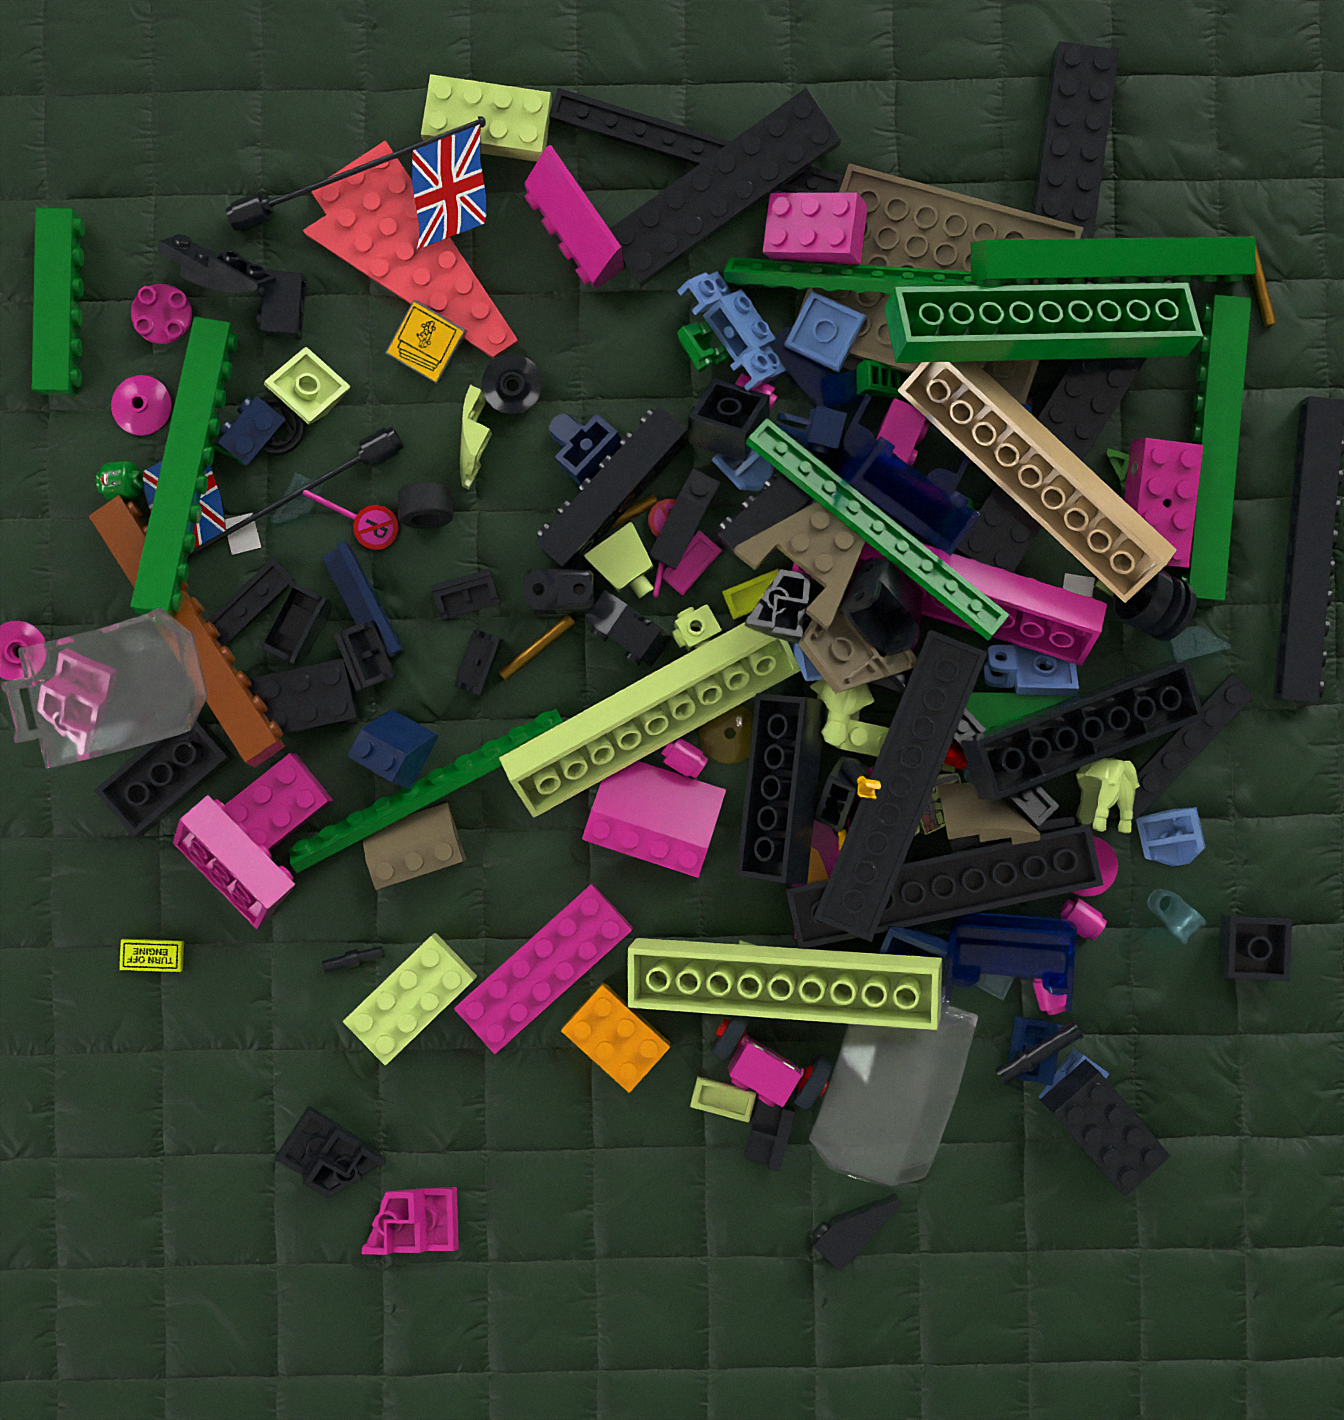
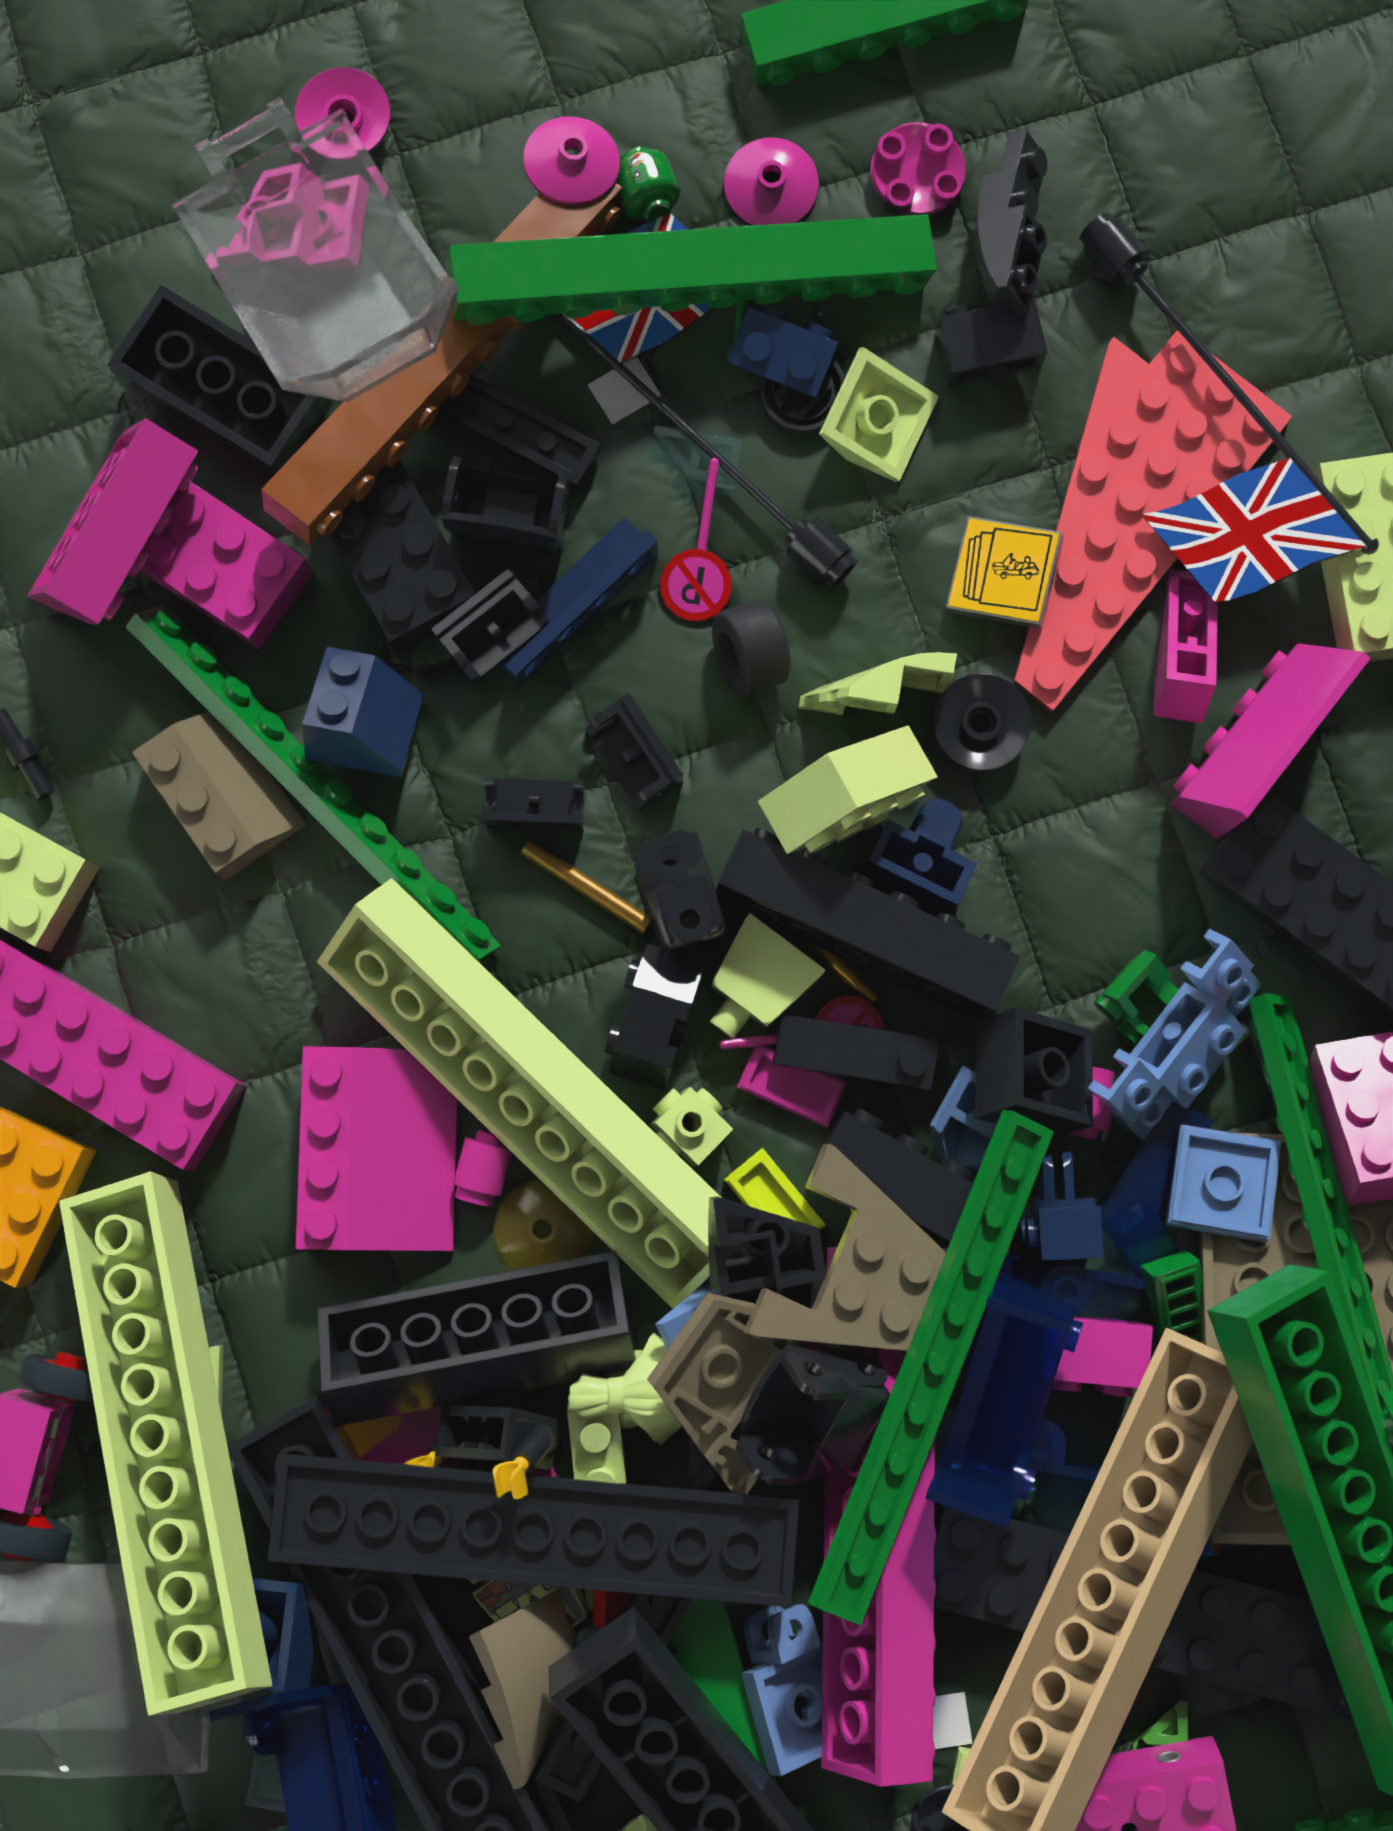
camera: 75 degrees right, 5 degrees down
none -> dark pink dish [523,117,620,205]
none -> yellowish green brick [758,725,938,854]
none -> dark pink slope [1154,569,1218,723]

